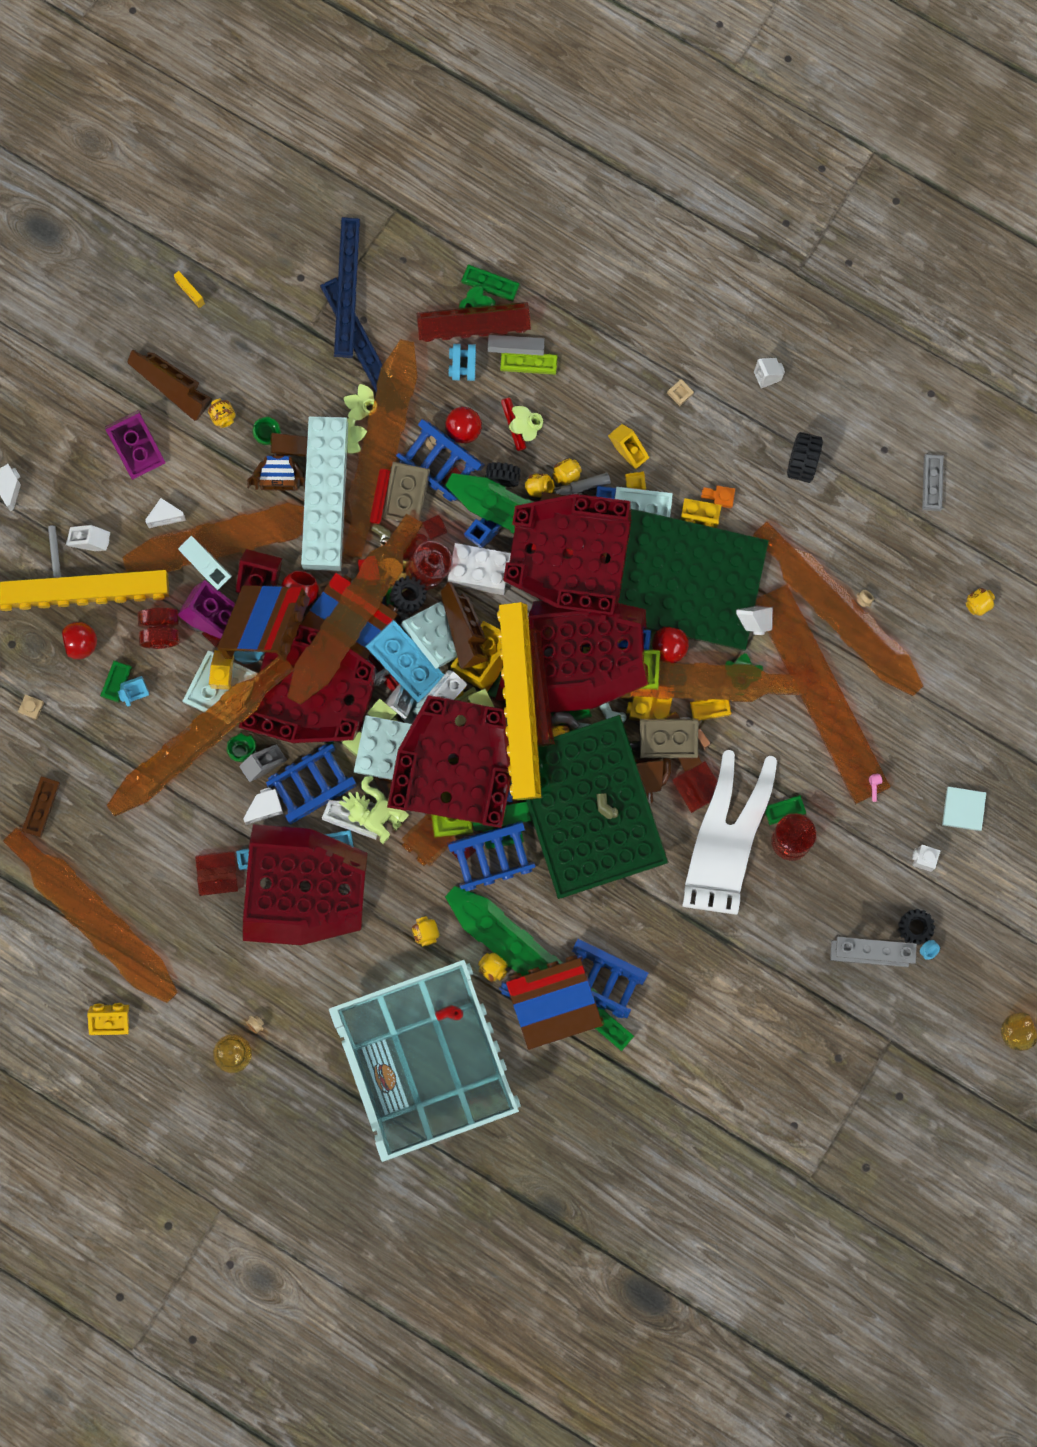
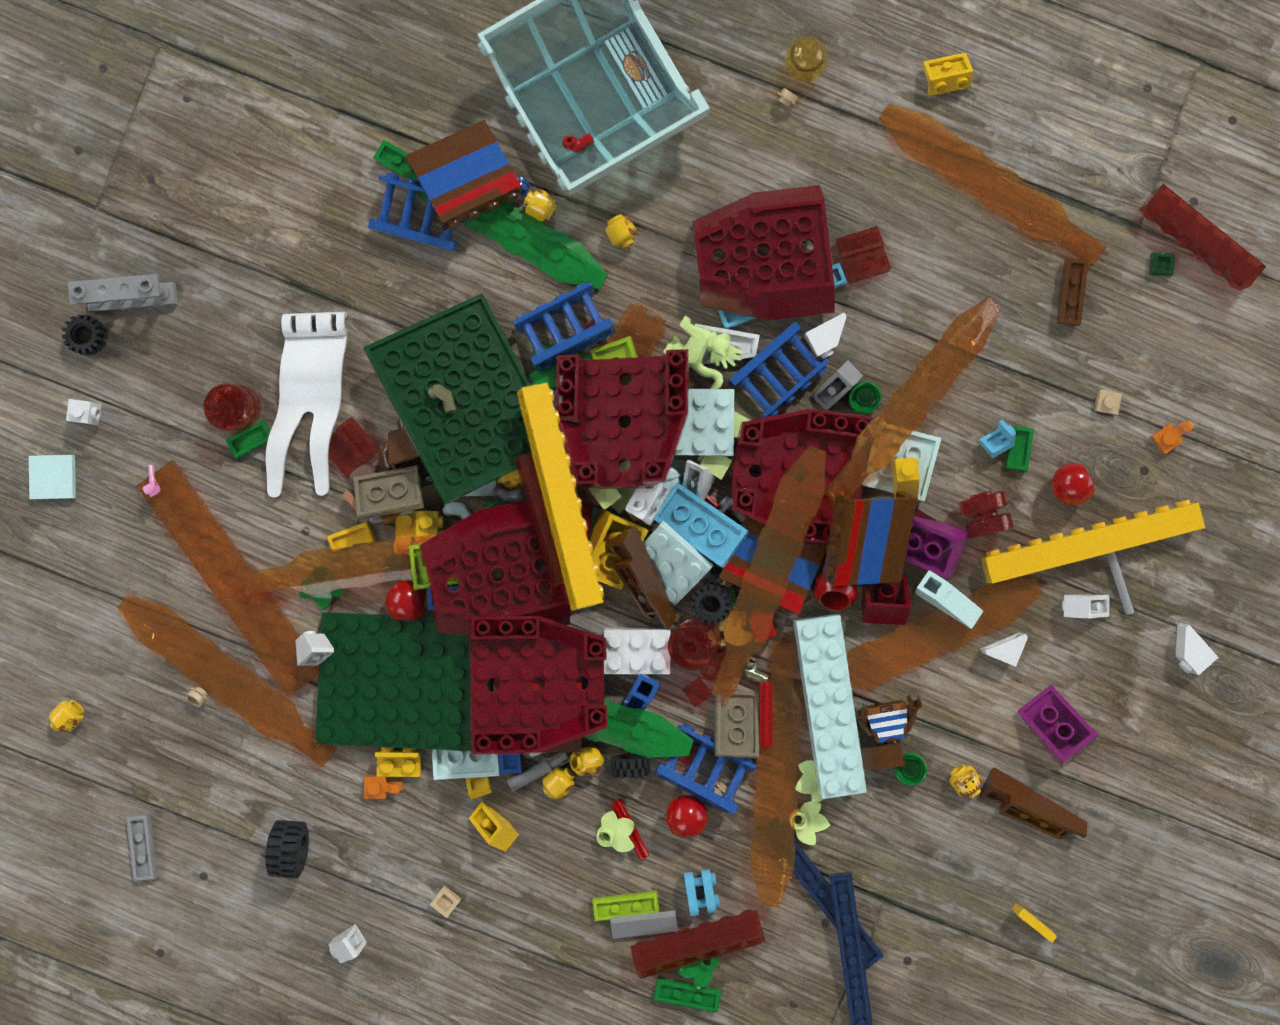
camera: 175 degrees right, 10 degrees up
medium azure tile [920,940,940,960] -> none

